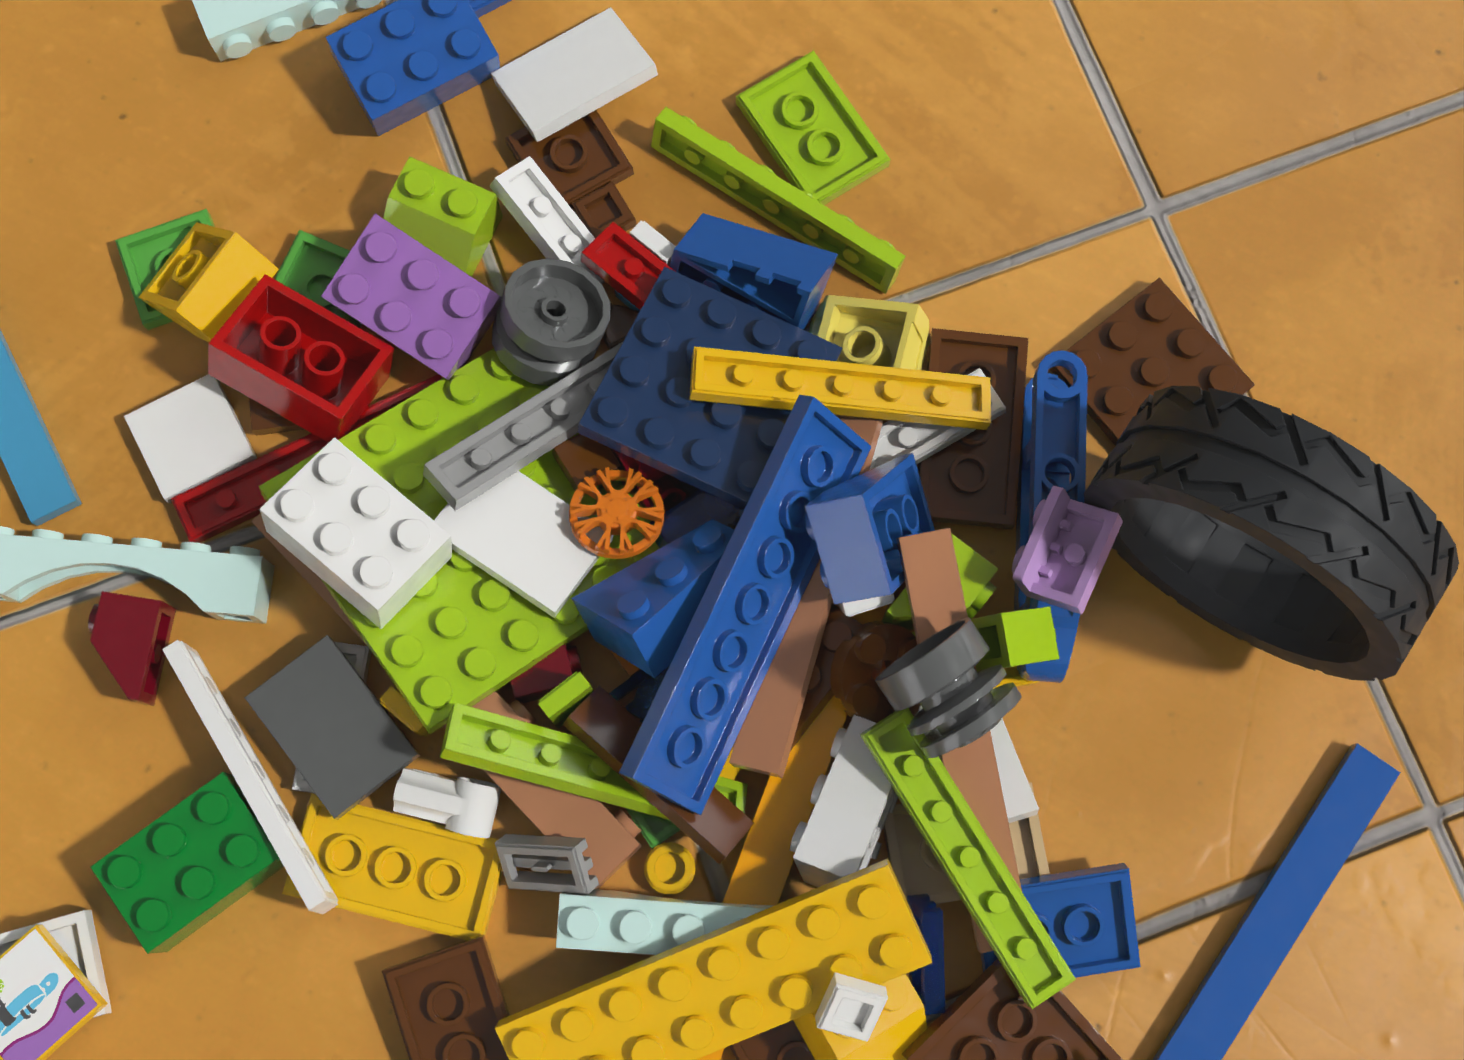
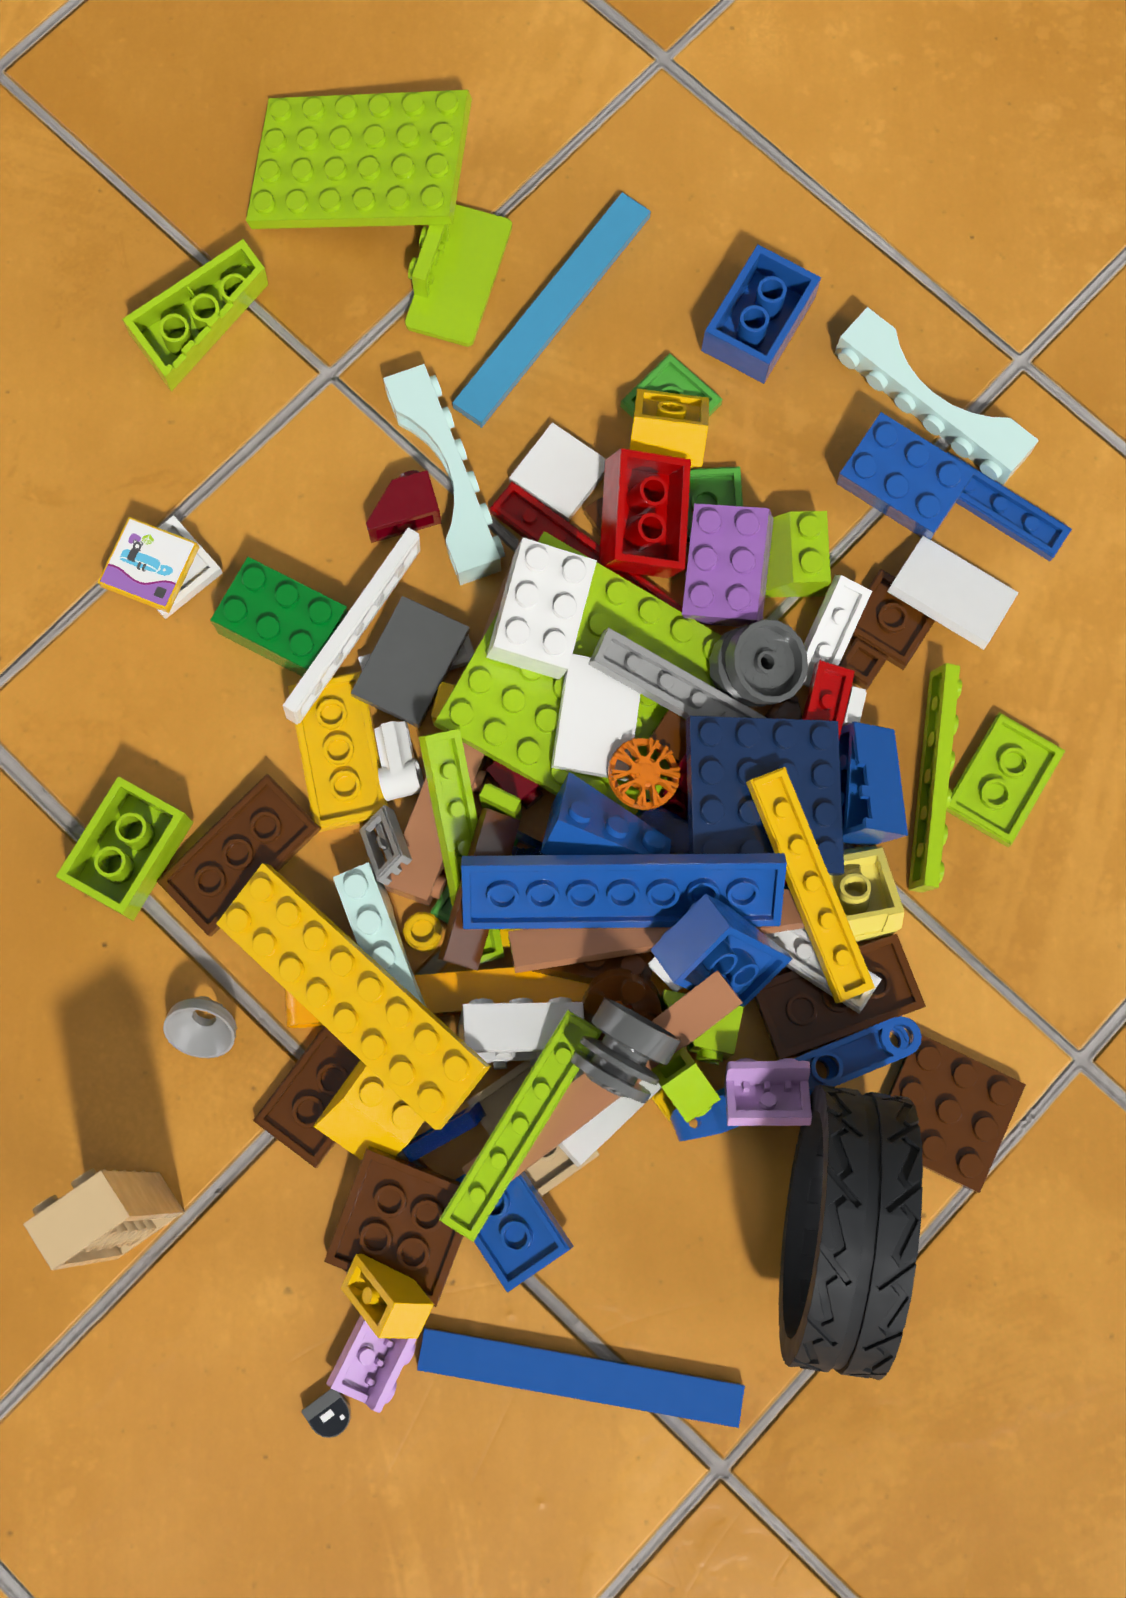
camera: 65 degrees right, 0 degrees up
white tile [815,972,888,1042] -> none
none -> blue brick [701,244,821,384]

